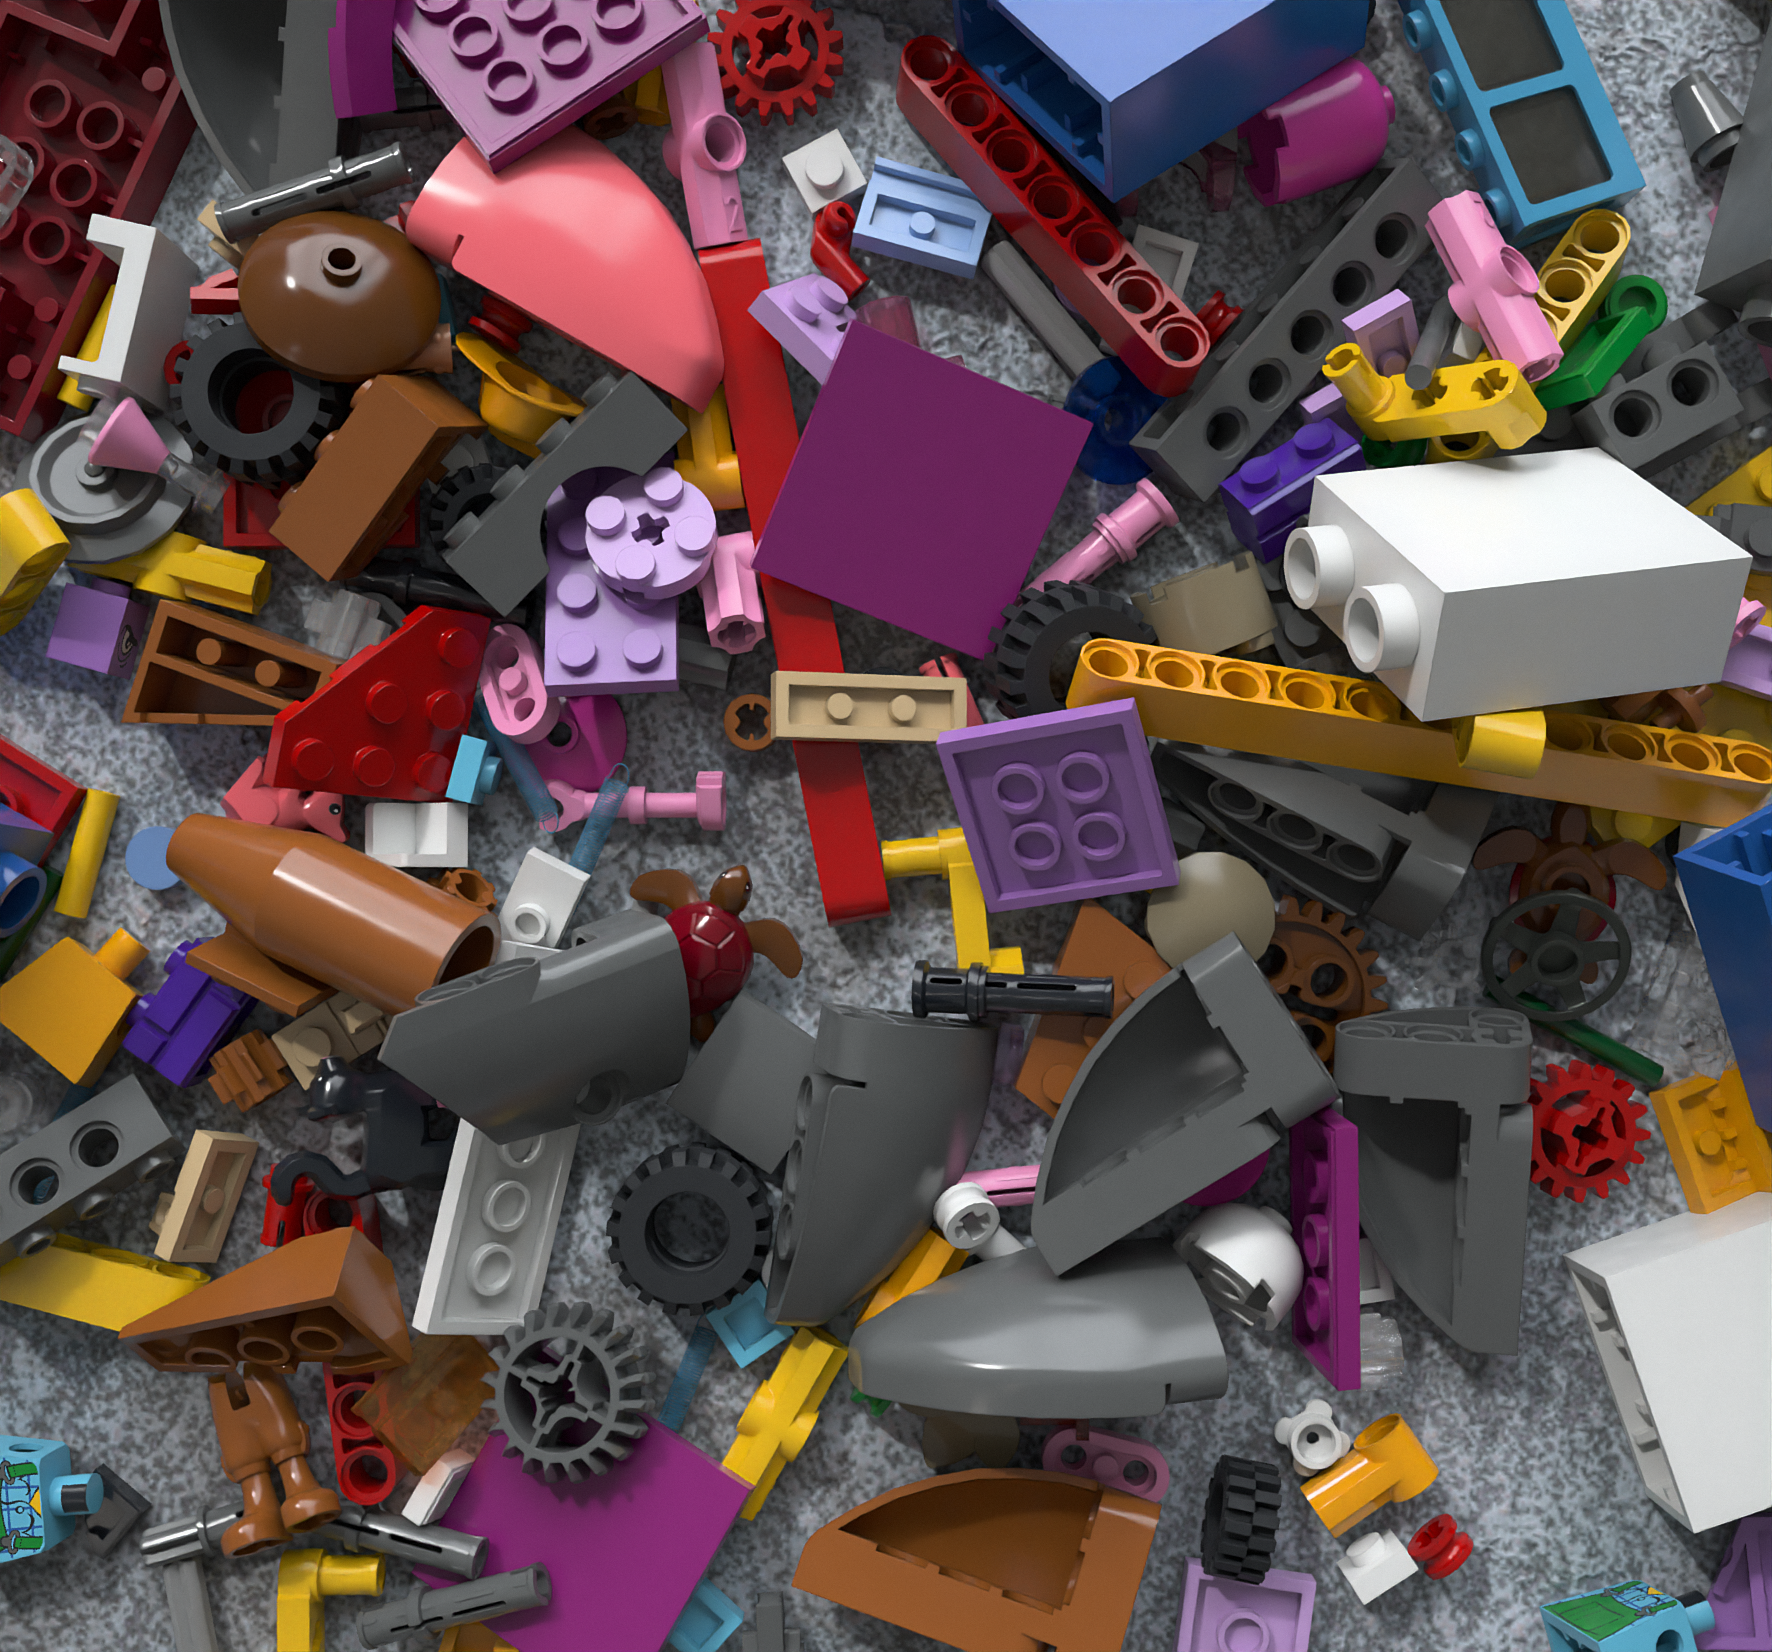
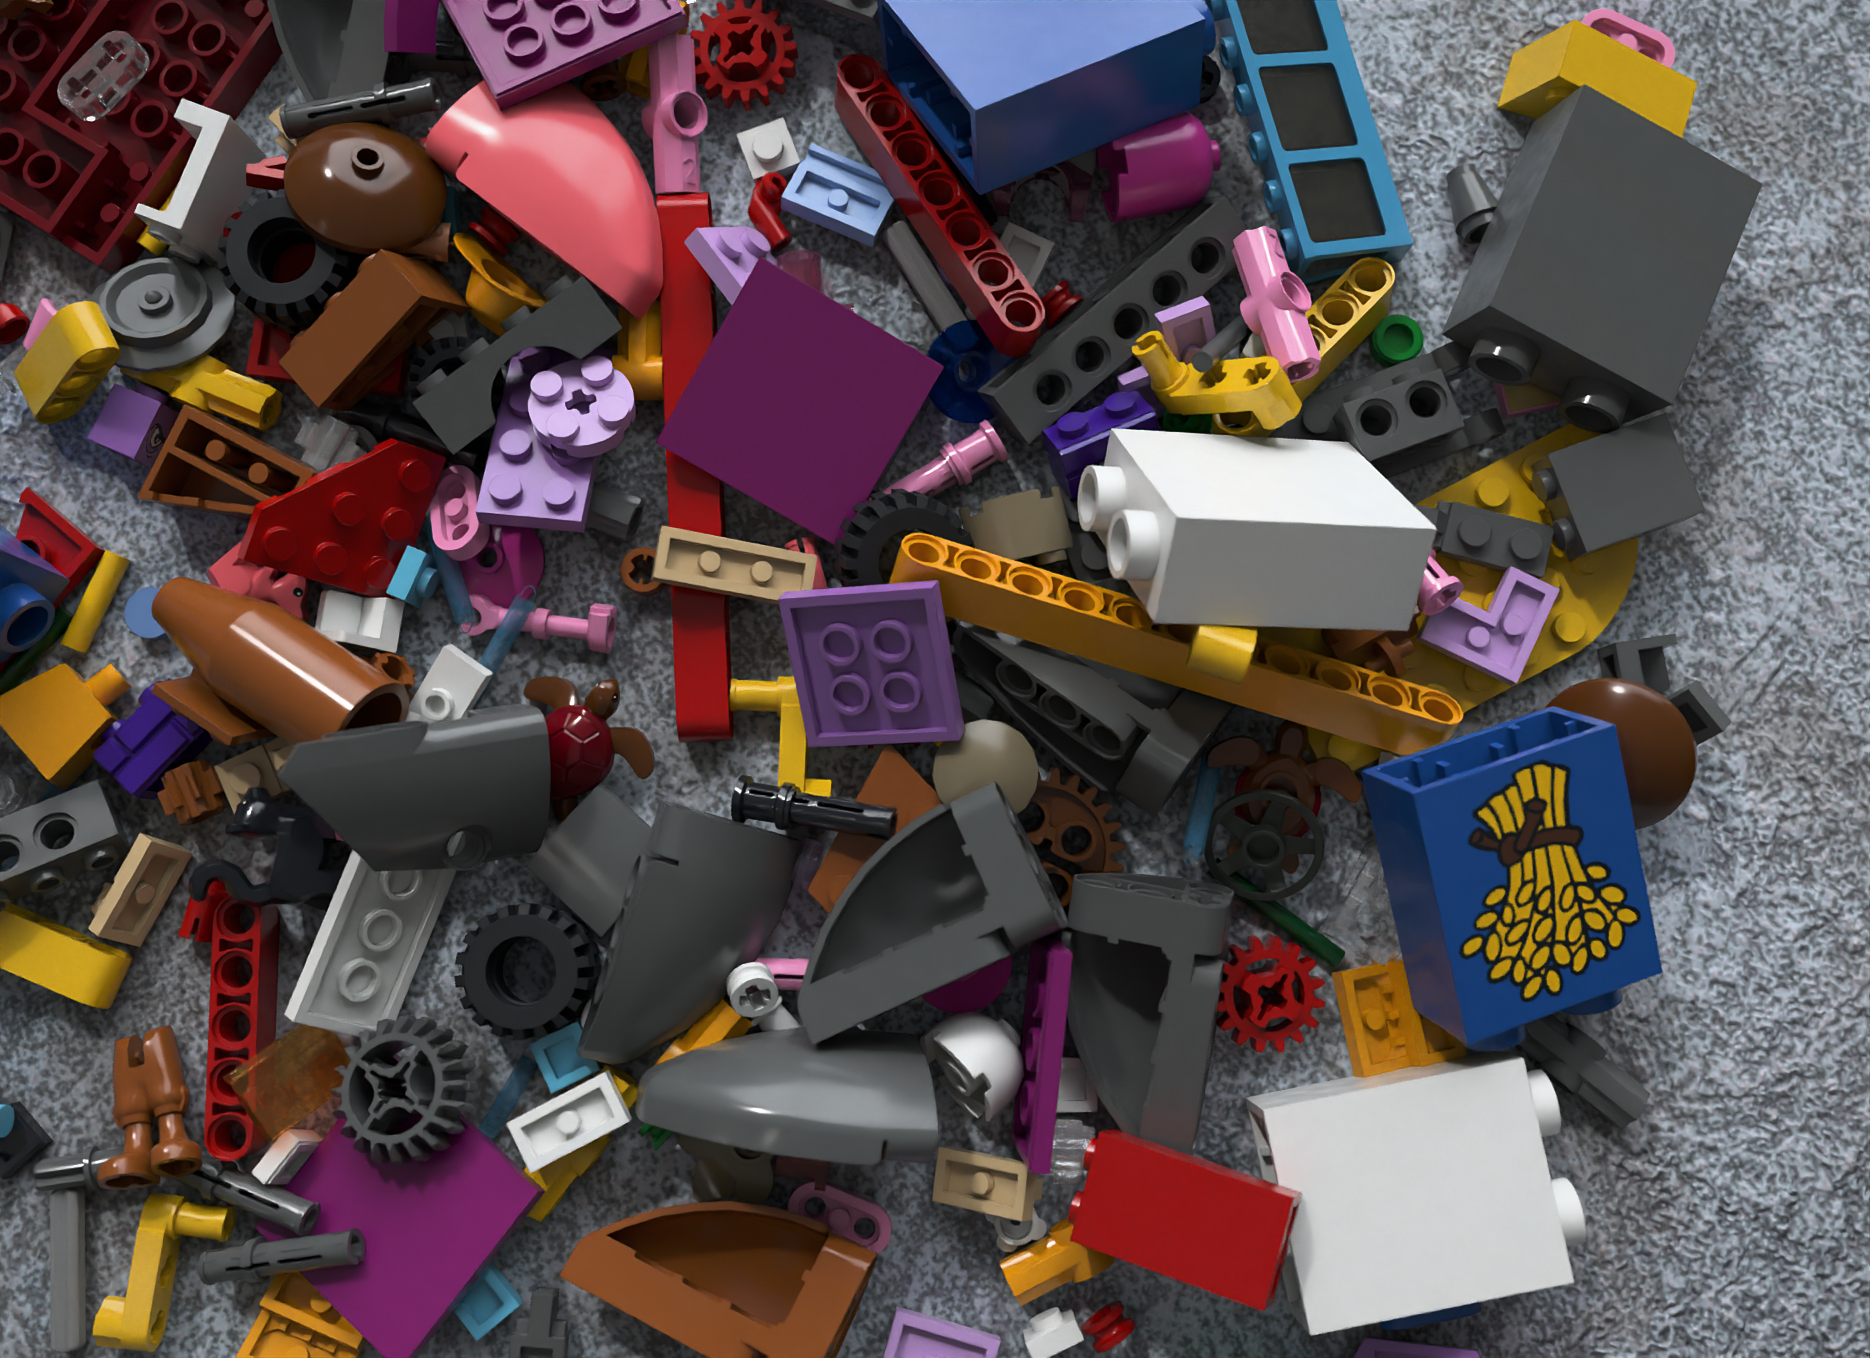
camera: 10 degrees right, 5 degrees down
piece [77,396,231,515] -> none
dark orange wedge [118,1226,413,1375] -> none
bright pink piece [696,530,766,655] -> none
black tyre [1200,1454,1282,1585] -> none
green tile [1534,306,1654,411] -> none
none -> white plate [506,1070,632,1173]
none -> tan hinge [932,1146,1043,1221]
none -> red brick [1068,1129,1303,1311]
none -> dark azure piece [1183,752,1221,865]

